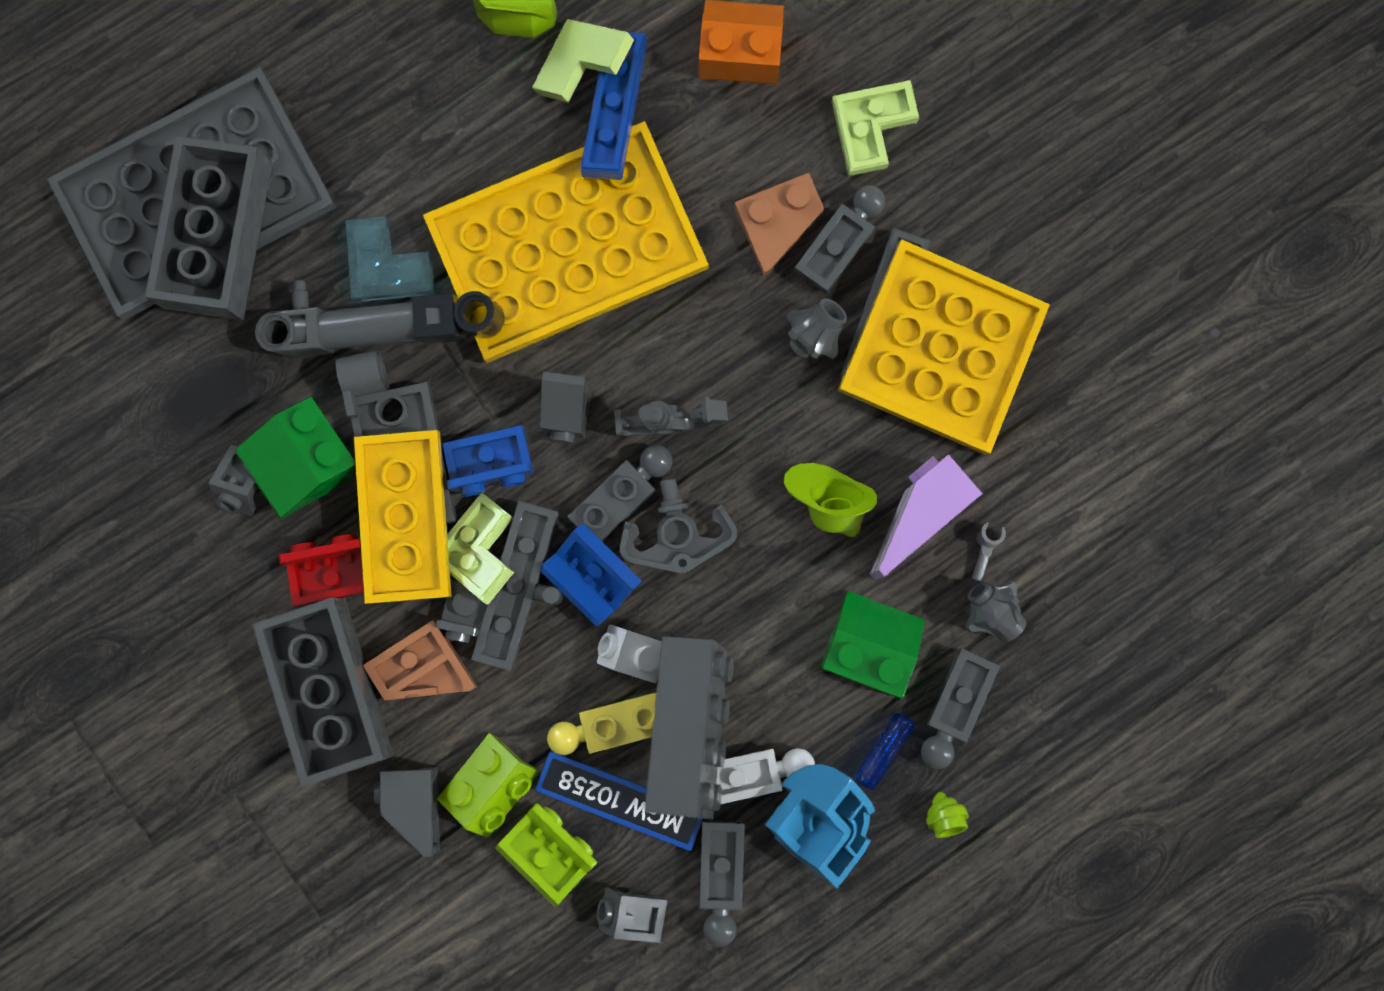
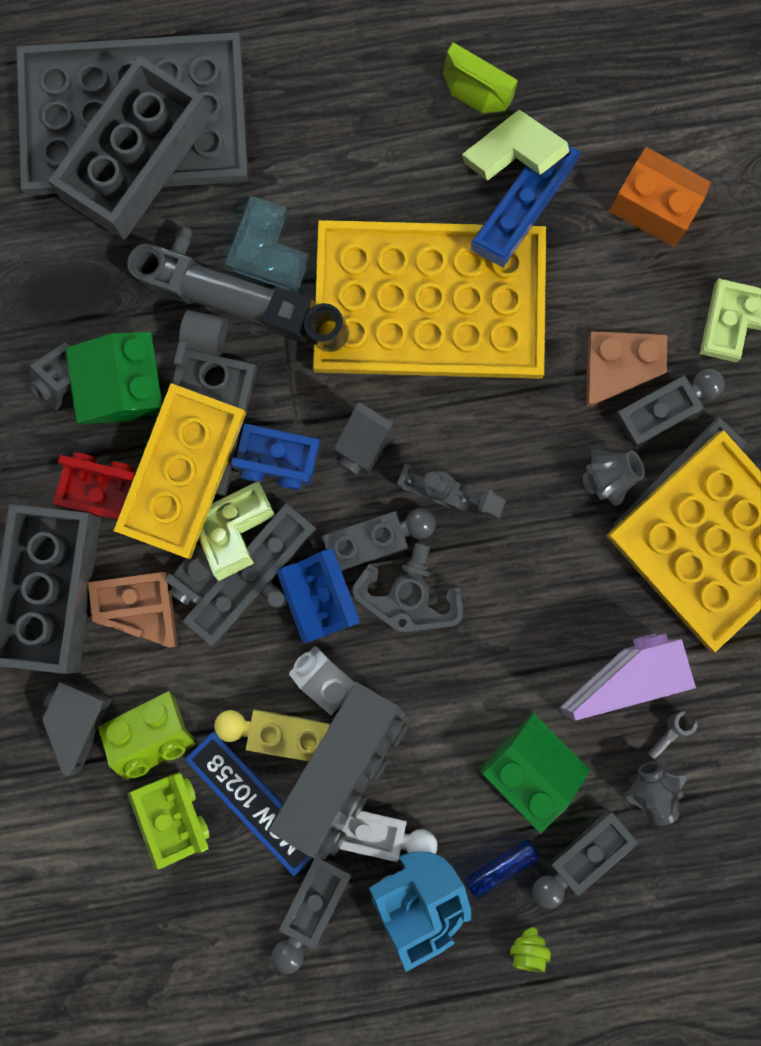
camera: 20 degrees right, 0 degrees up
bracket [597,887,667,943] -> none
lime piece [784,463,877,537] -> none

